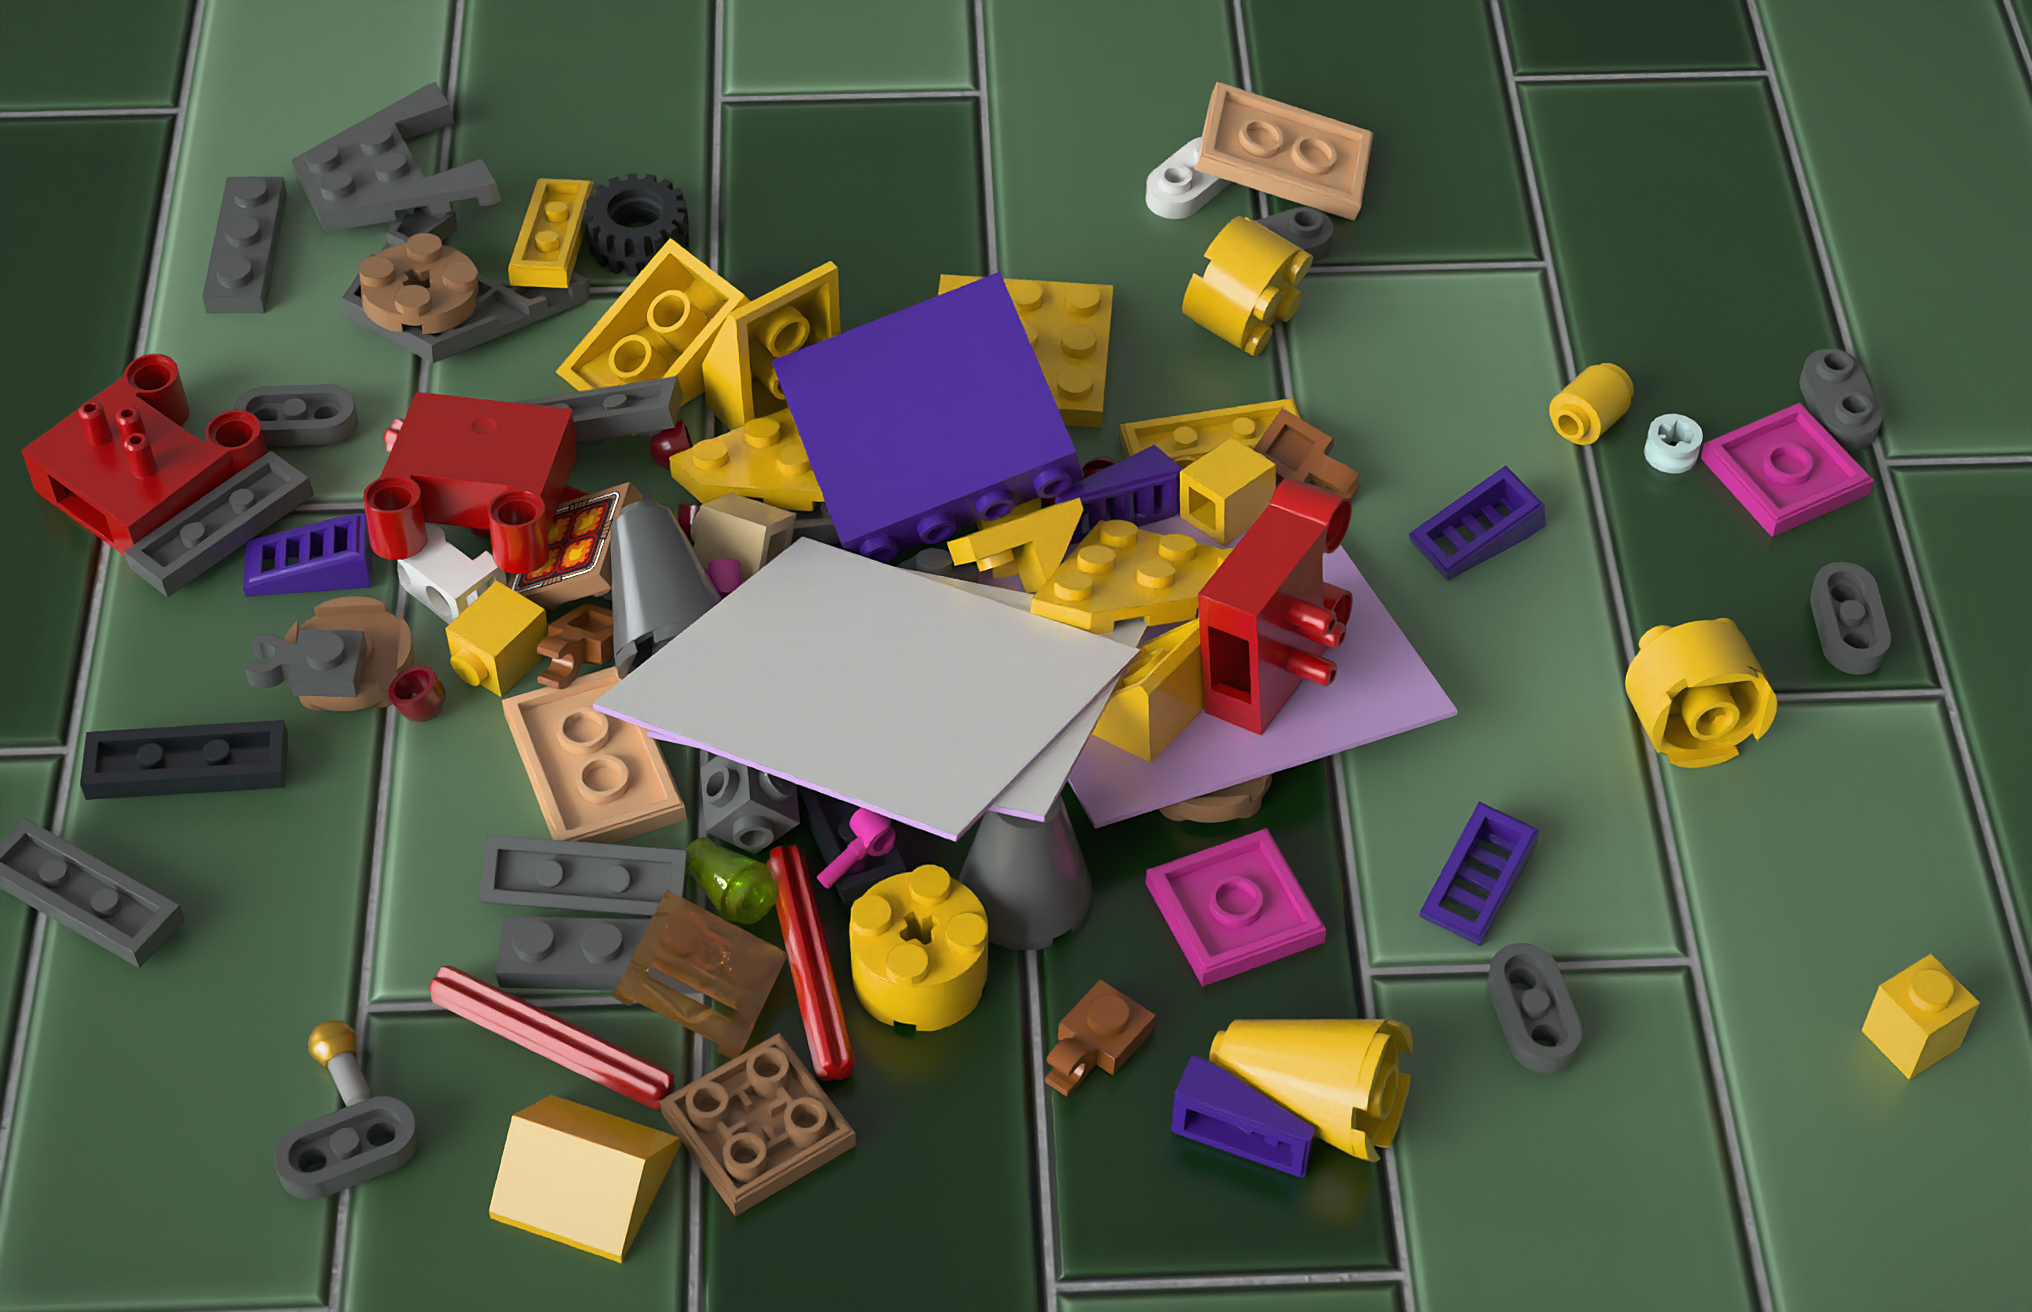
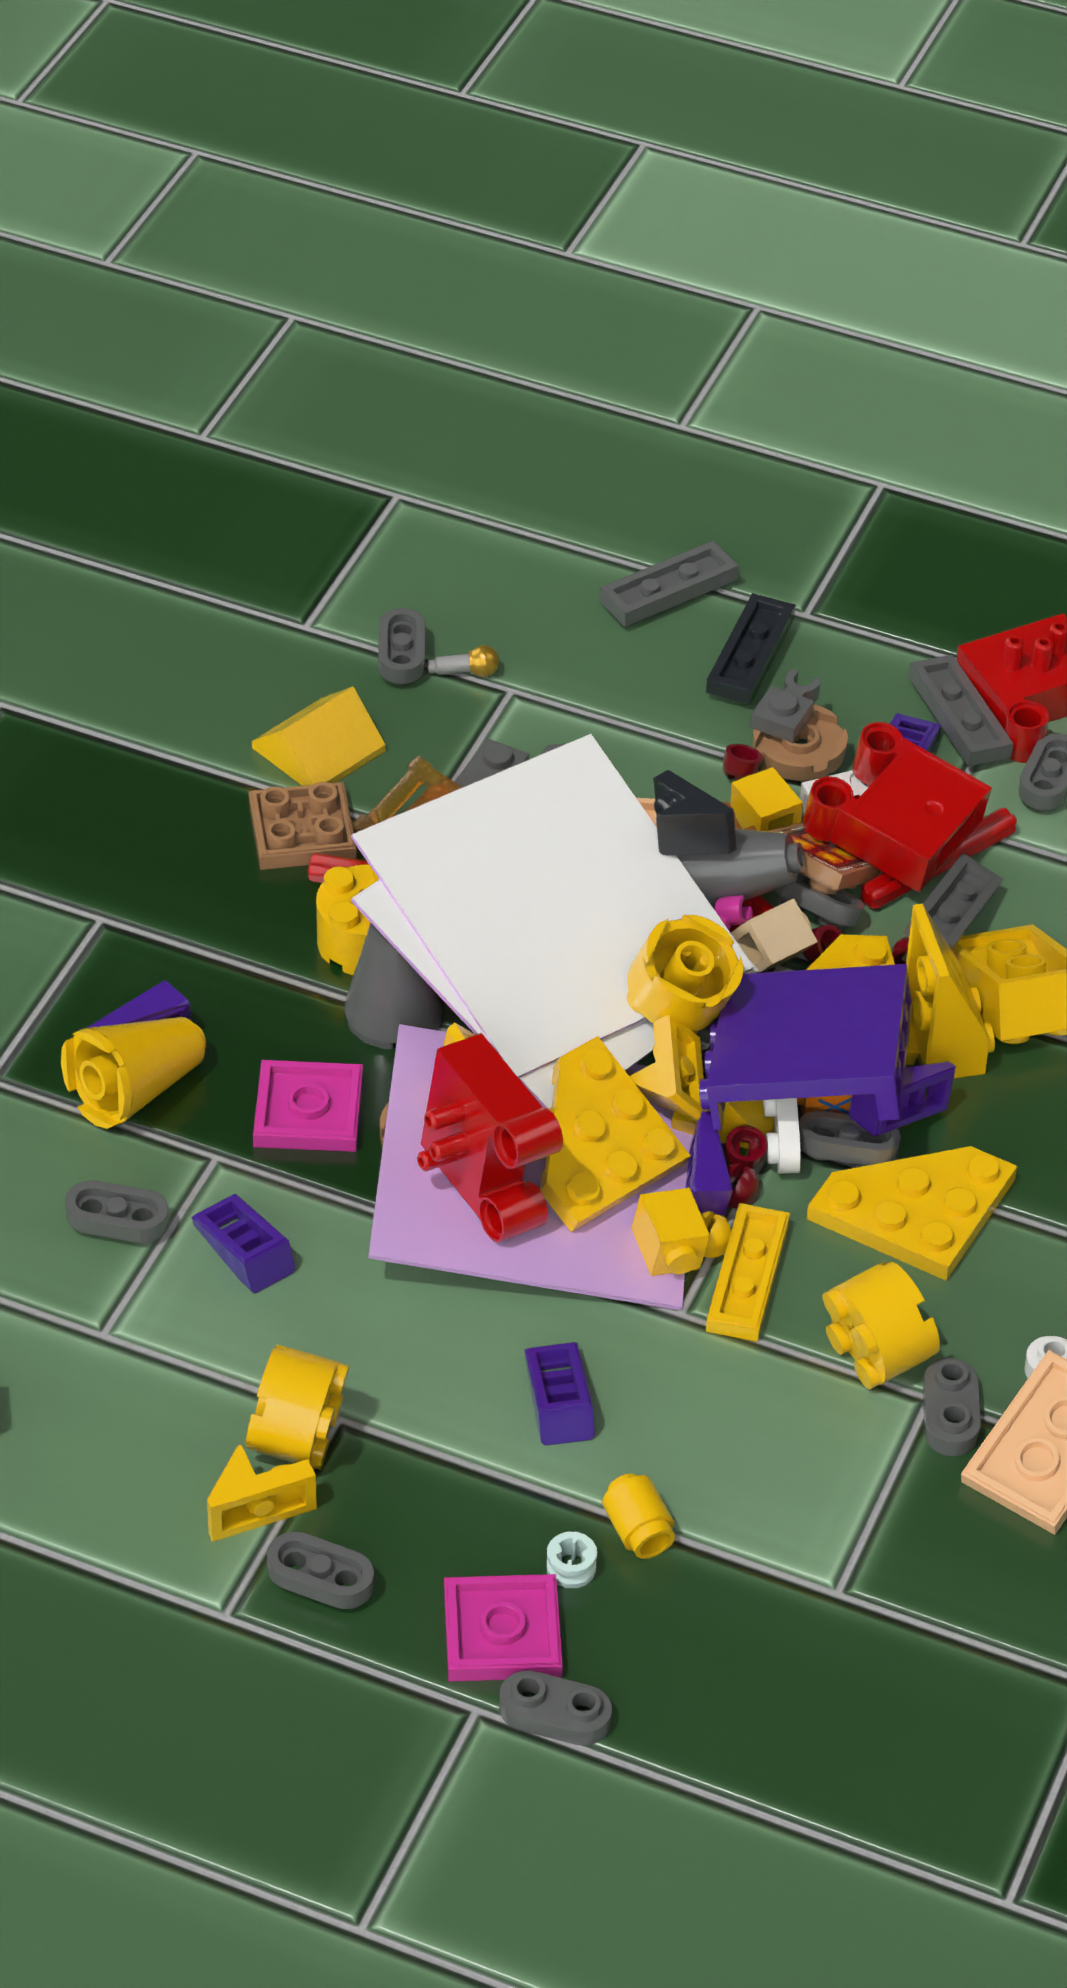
camera: 115 degrees right, 5 degrees down
axle [429,965,675,1109] -> none
dark orange plate [1045,979,1156,1097] -> none
dark orange plate [1253,408,1360,500] -> none
none -> yellow slope [207,1445,317,1542]
none -> yellow brick [627,915,743,1034]
none -> black slope [653,770,737,855]

